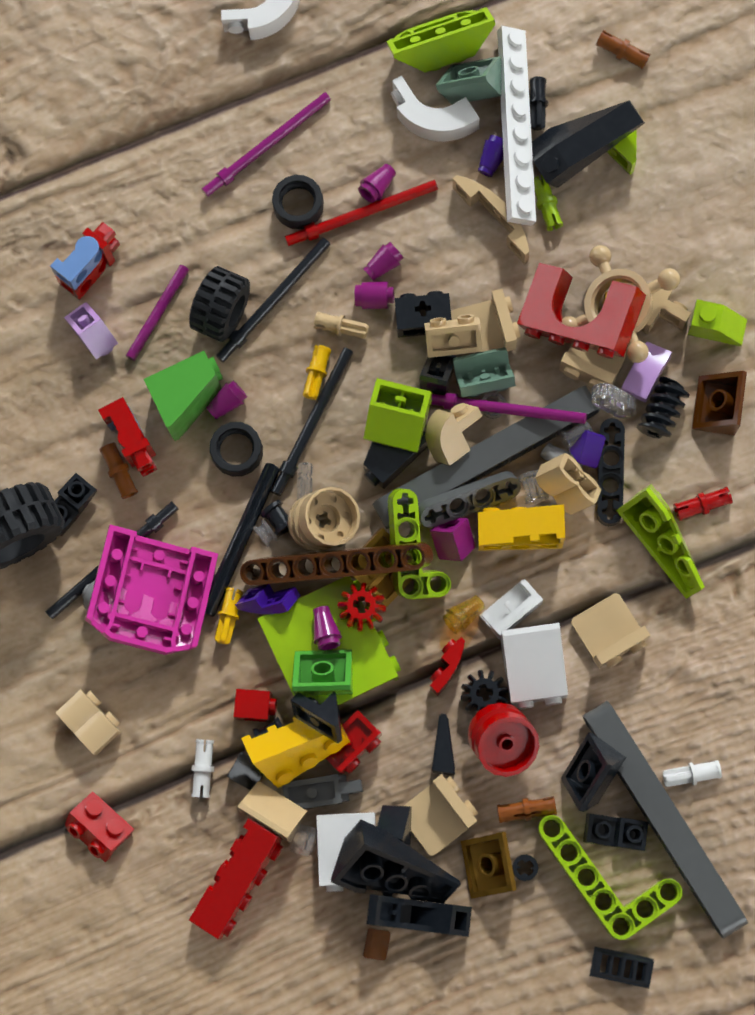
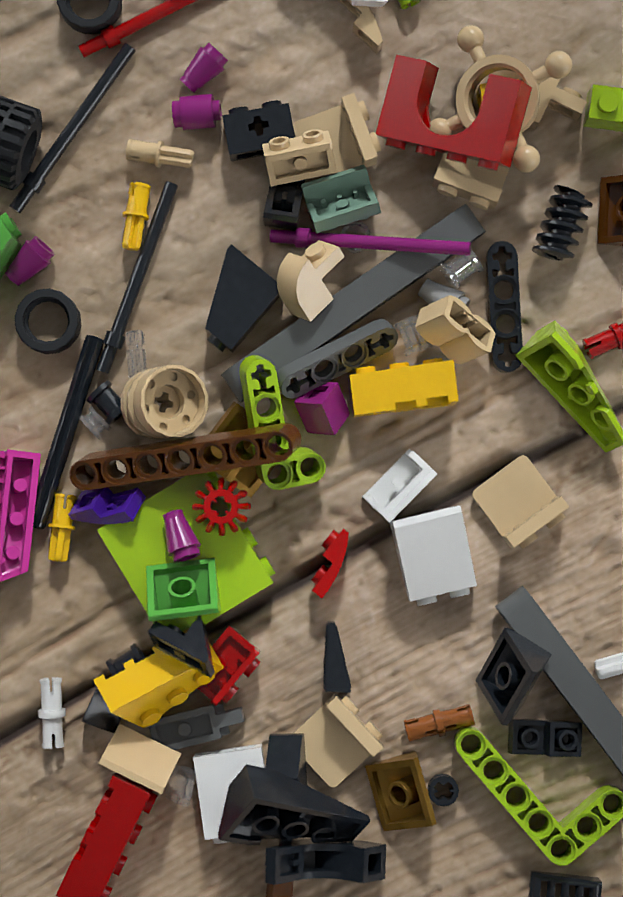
camera: 15 degrees left, 10 degrees up
red brick [234,689,277,722] -> none
lime slope [363,378,432,453] -> none
clear yellow cone [443,595,485,634] -> none
black gear [460,670,509,715] -> none
red wheel [467,702,540,777] -> none
dark purple slope [569,430,606,468] -> none
clear beam [591,383,637,419] -> none
lavender slope [621,342,672,403] -> none

